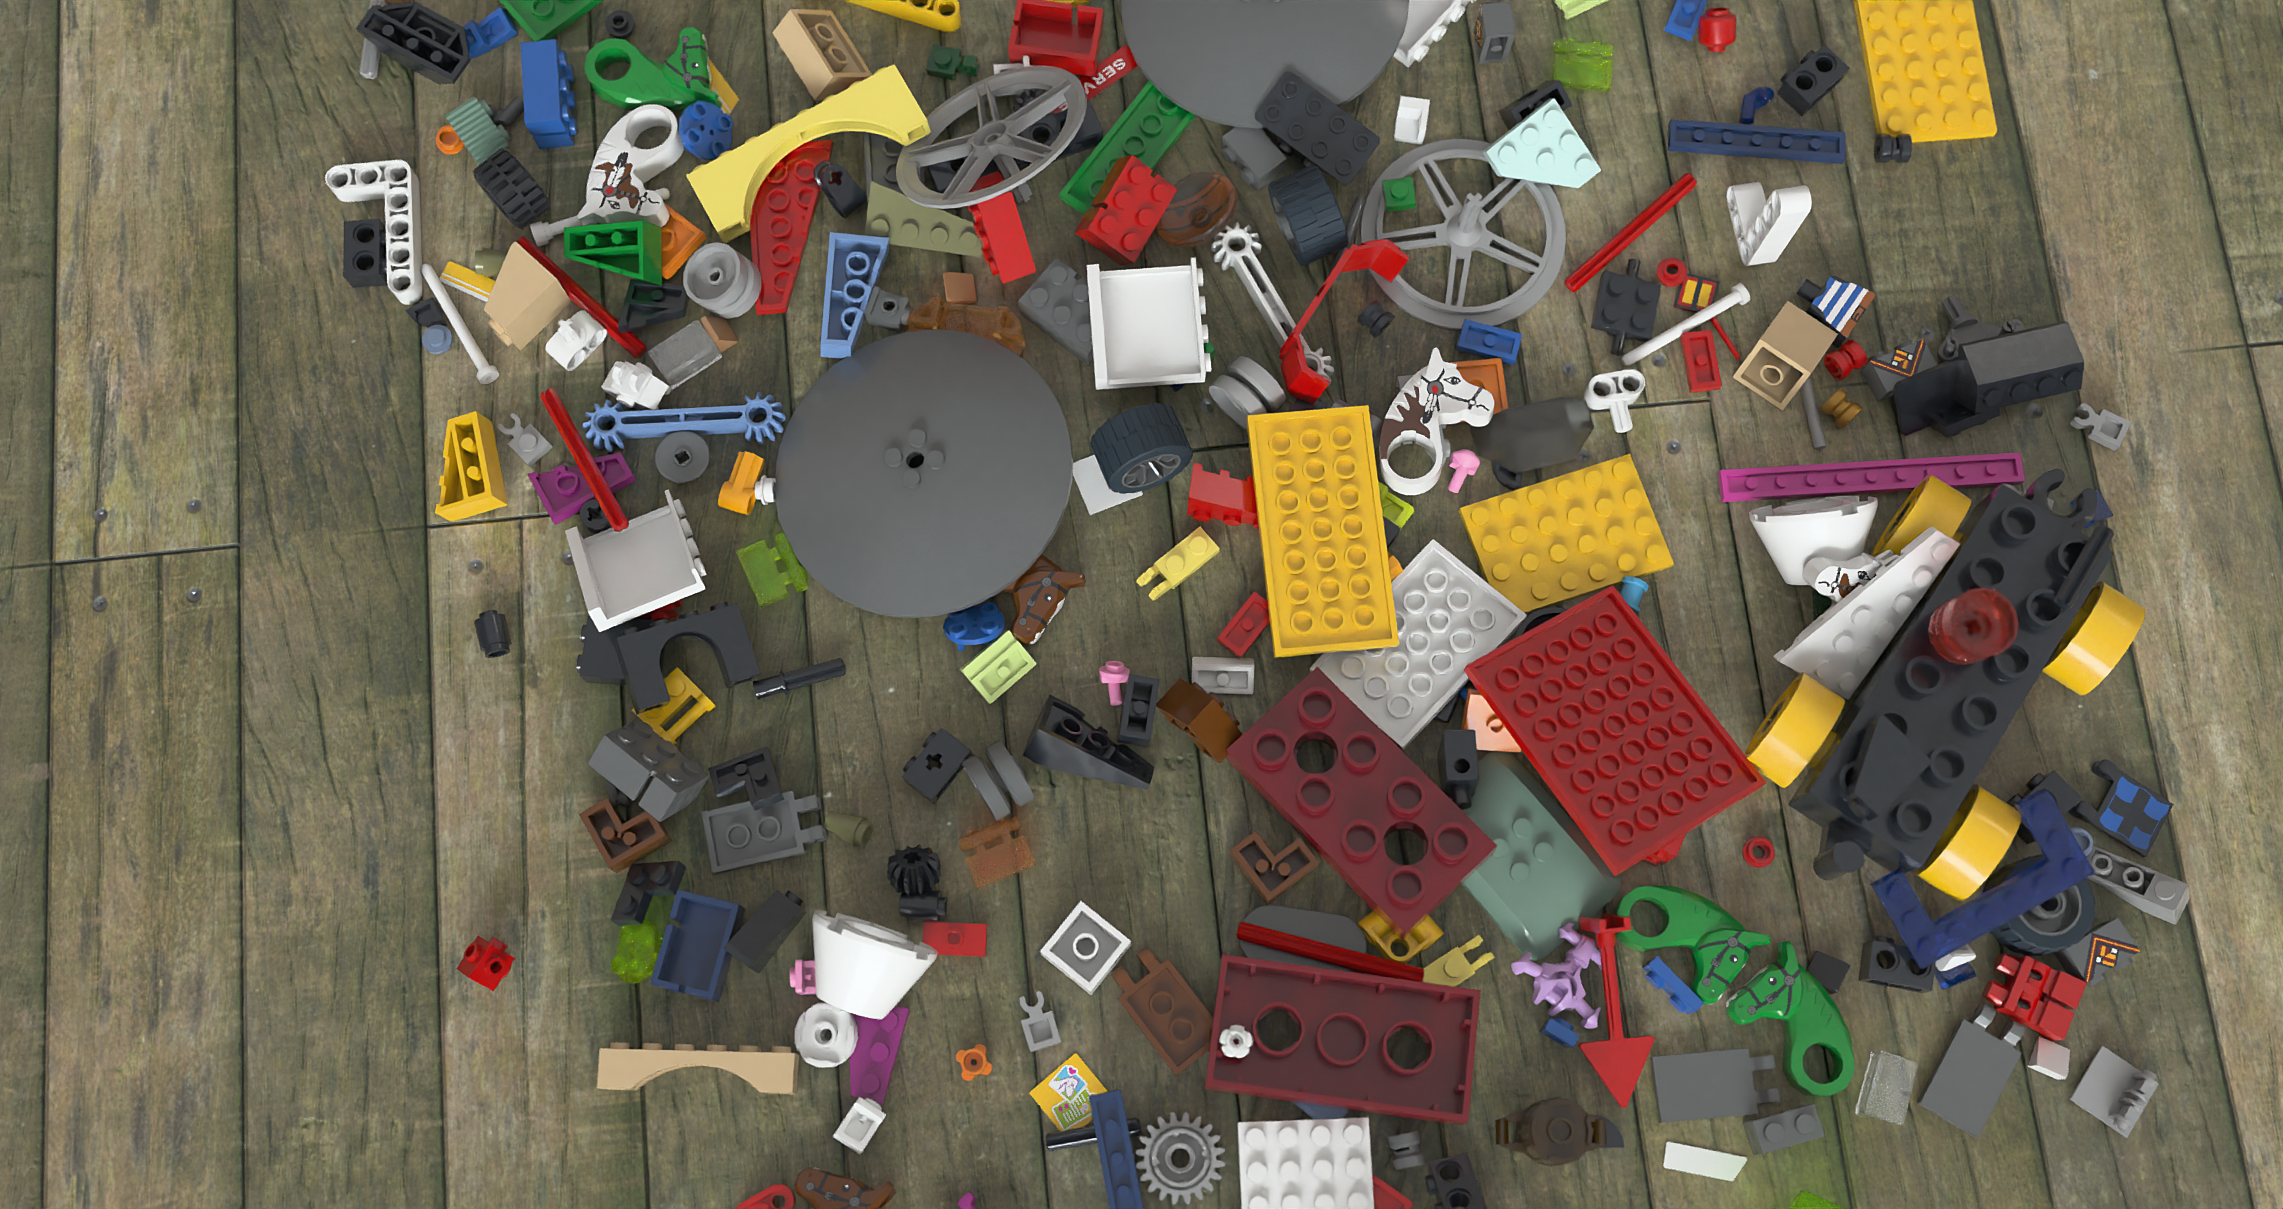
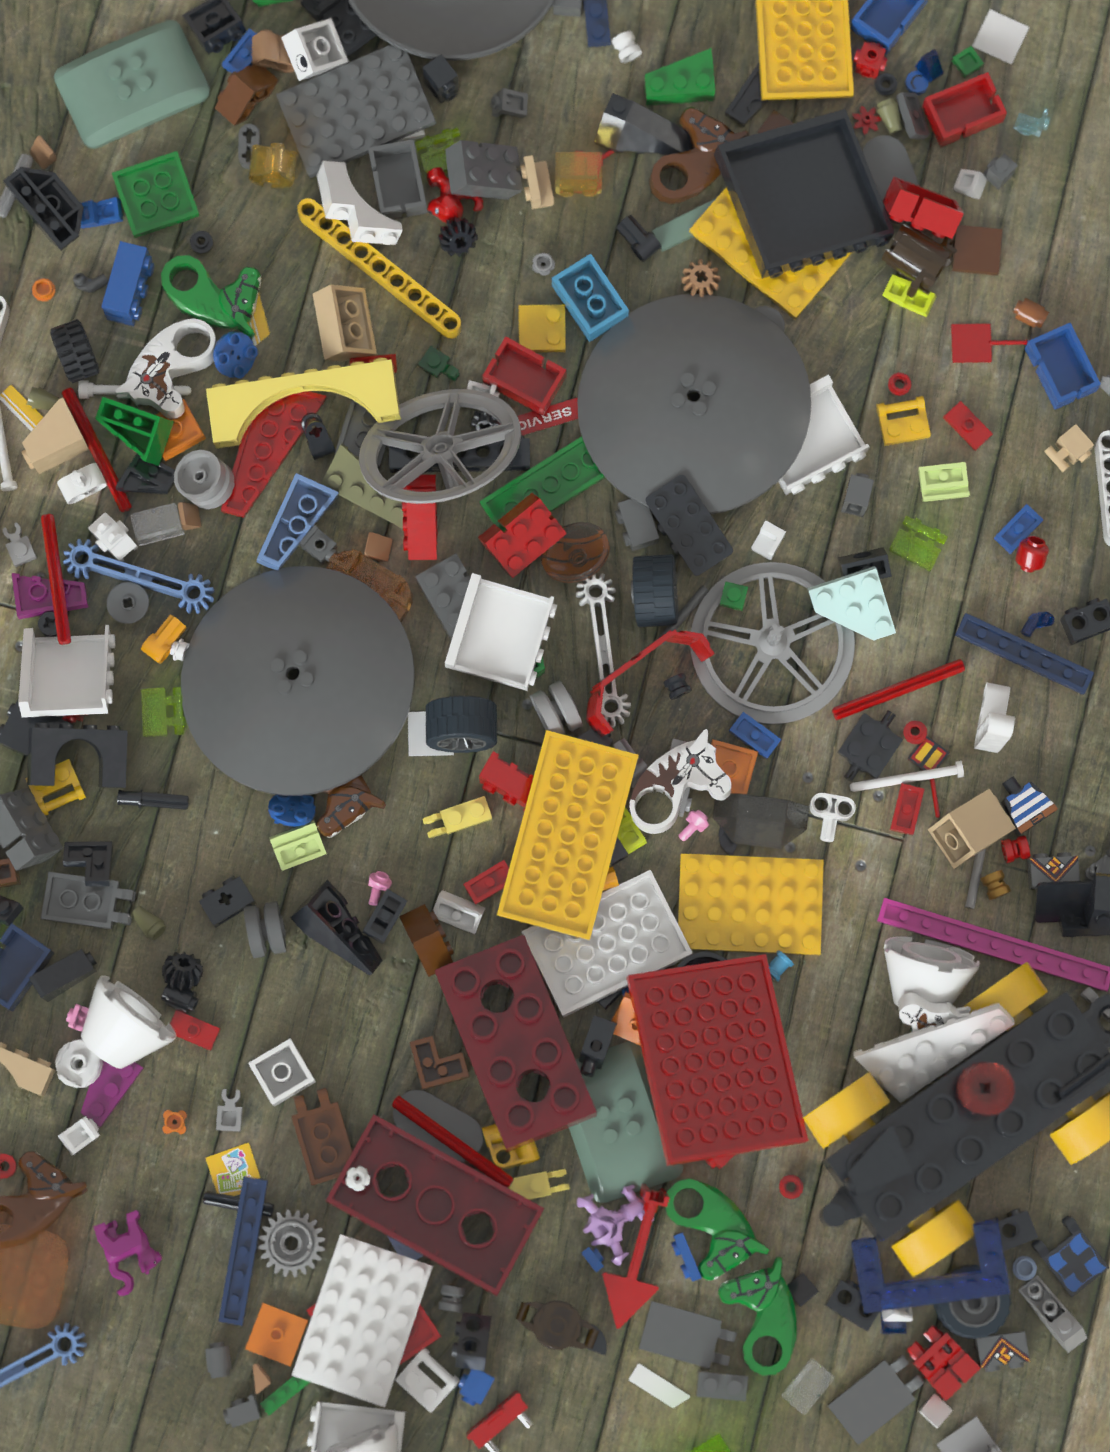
camera: 20 degrees right, 5 degrees up
sand green brick [445,96,511,165] -> none
clear orange plate [958,816,1036,889] -> none

